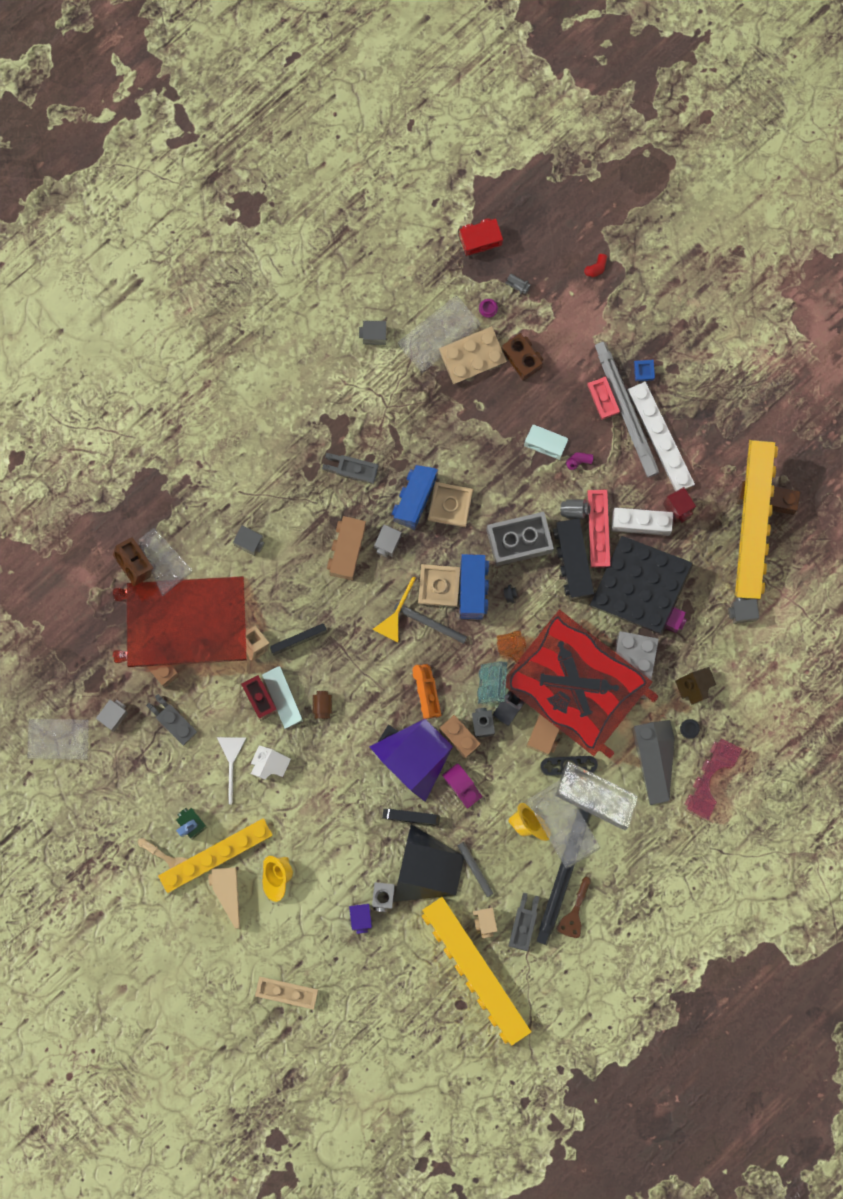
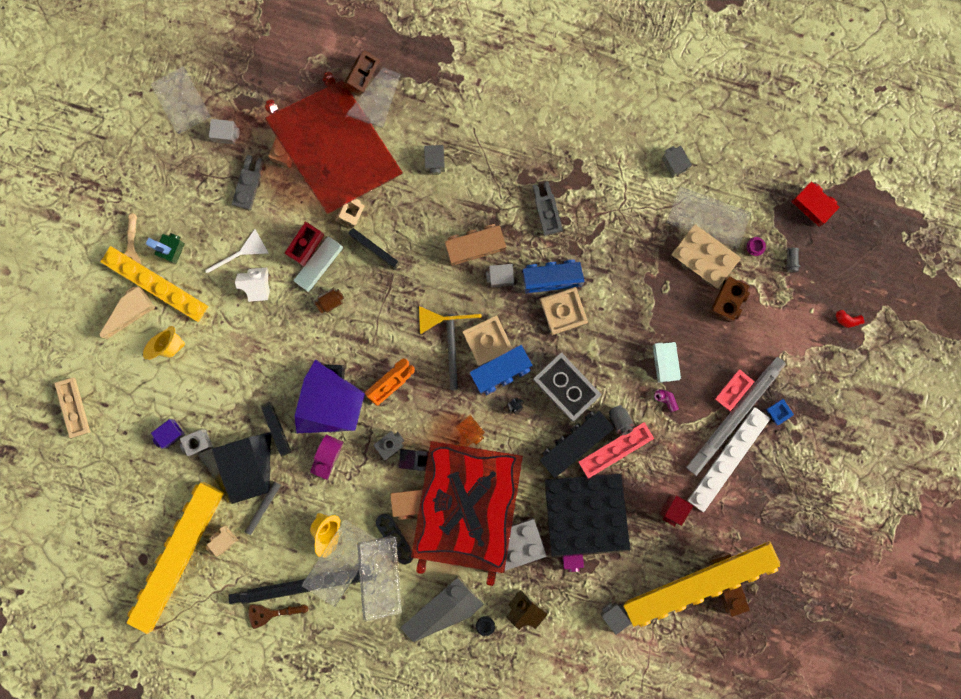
camera: 70 degrees right, 5 degrees up
medium nougat brick [439,715,481,759] -> none
clear light blue plate [477,661,507,704] -> none
dark grey hinge [508,892,540,952] -> none
white brick [611,508,673,536] -> none
clear pink arch [684,738,743,821] -> none

